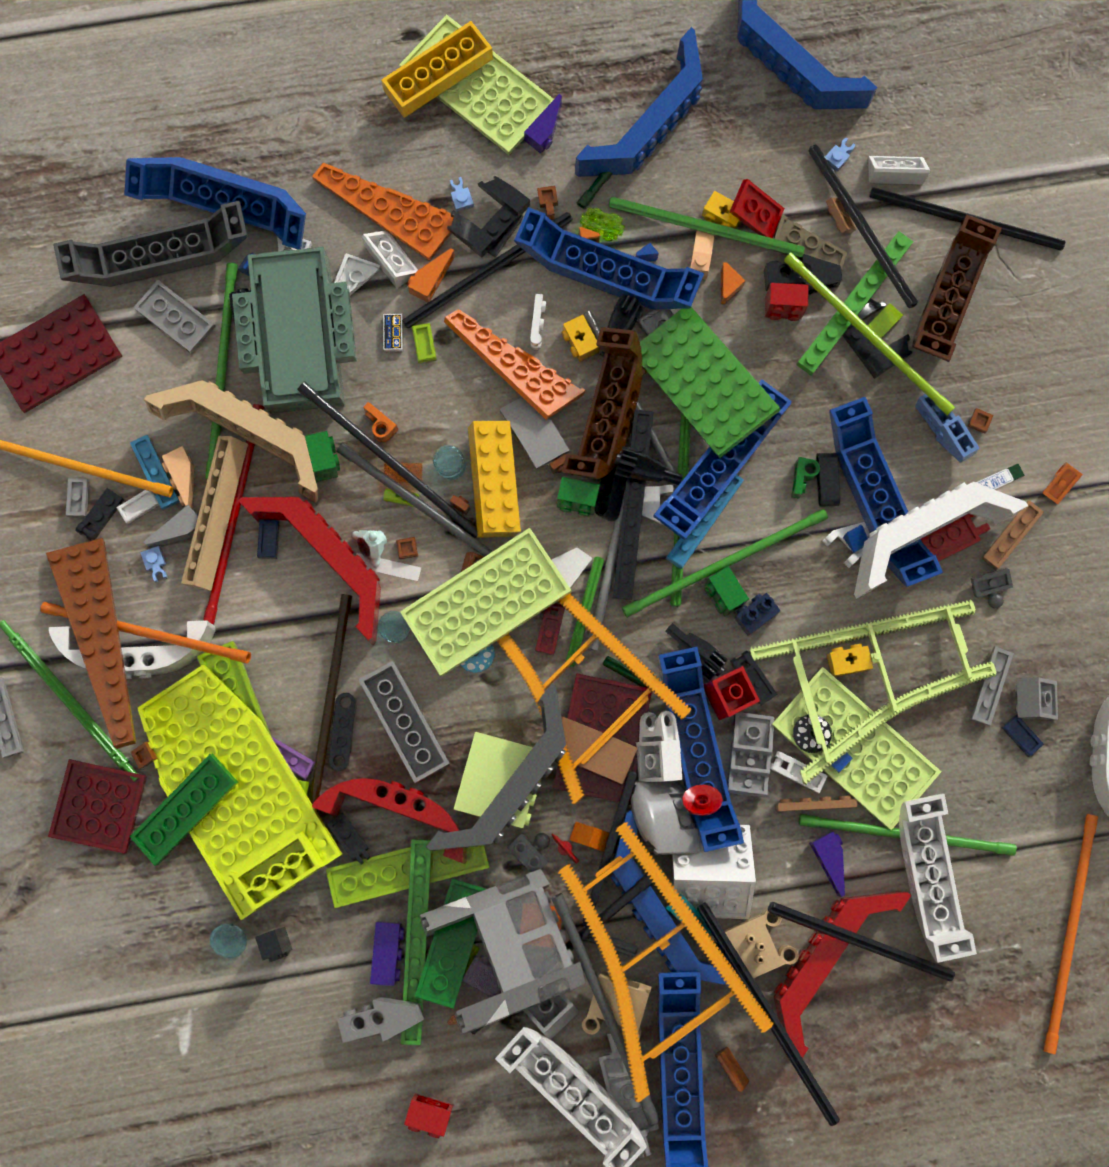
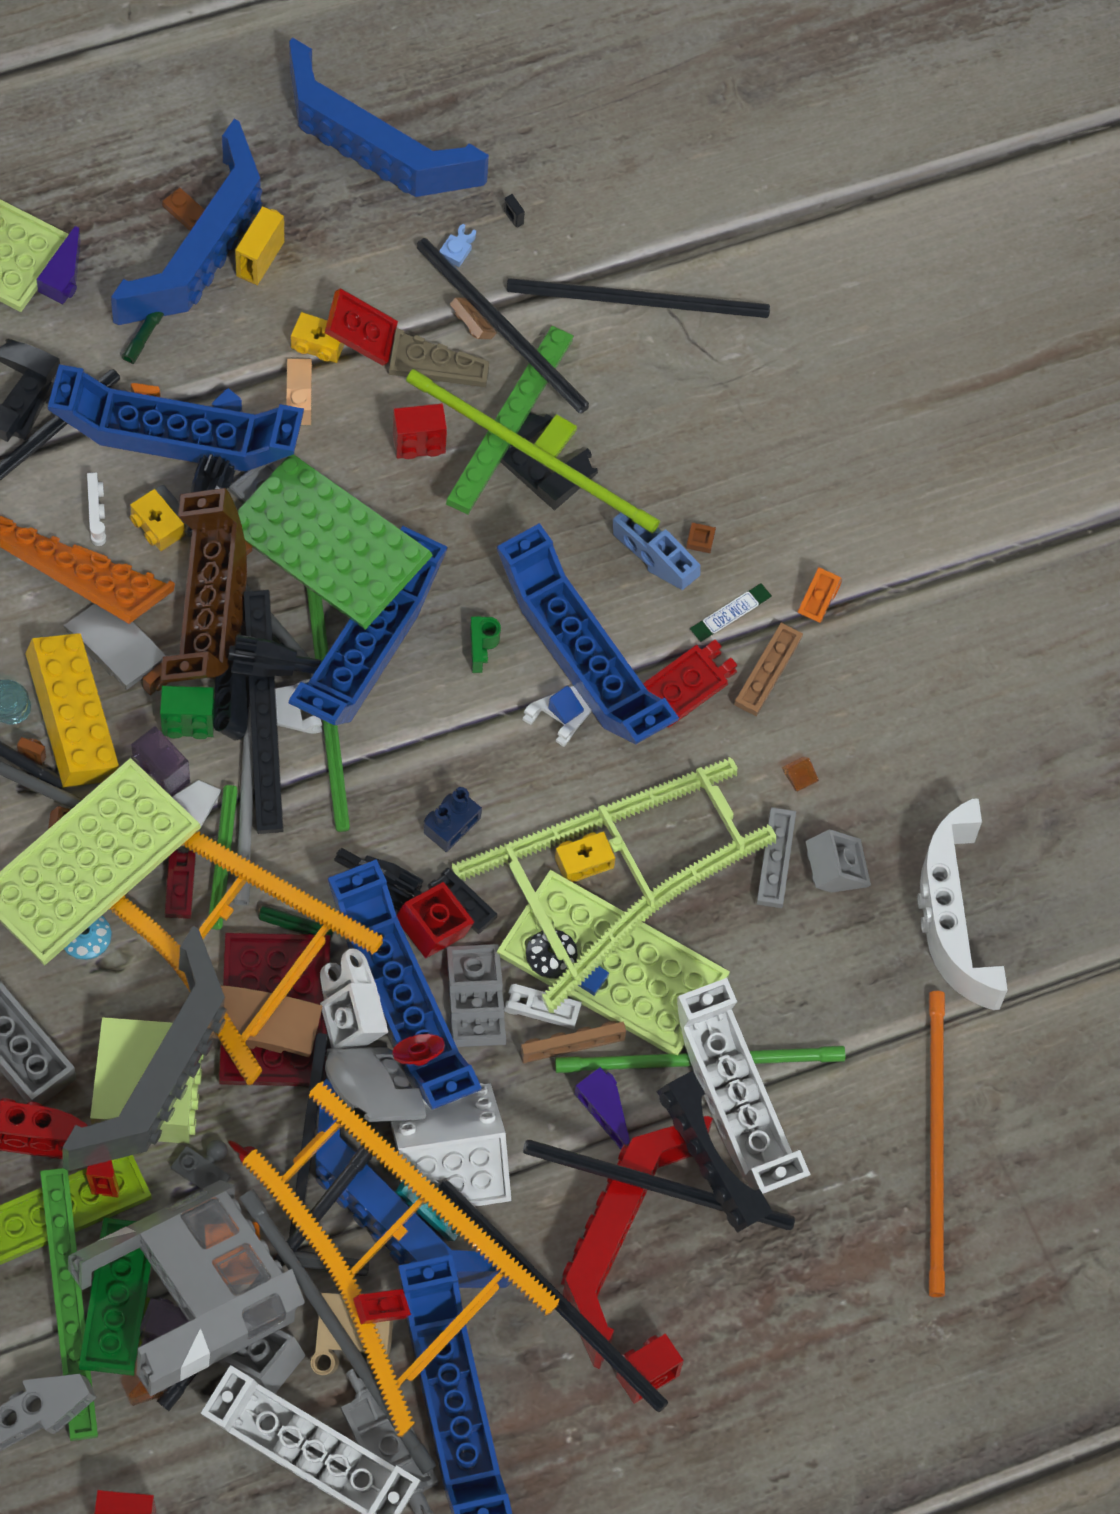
camera: 15 degrees left, 15 degrees down
dark purple brick [370,921,405,986] -> none
dark orange plate [537,186,558,220] -> none
orange slope [570,821,609,852] -> none
clear neon green brick [580,207,625,242] -> none
bright green axle [609,197,805,257] -> none
bright green piece [622,509,828,618] -> none
dark azure tile [666,475,744,570] -> none
green brick [704,566,749,617] -> none
tan piece [713,908,799,978] -> none
dark orange slope [715,1047,749,1092] -> none
orange slope [721,262,746,304] -> none
black brick [764,254,842,295] -> none
black beam [816,453,840,507] -> none
white slope [854,482,1028,599] -> none
white slope [868,156,930,185] -> none
reddish brown slope [912,214,1002,362] -> none
dark grey plate [970,568,1013,608] -> none
dark blue tile [1001,715,1044,757] -> none
none -> clear purple brick [131,726,190,797]
none -> dark orange plate [162,188,205,231]
none -> yellow brick [235,206,284,286]
none -> red plate [353,1289,411,1325]
none -> black tile [504,194,525,228]
none -> red brick [616,1333,684,1404]
none -> black arch [657,1071,773,1233]
none -> clear orange slope [782,757,819,792]

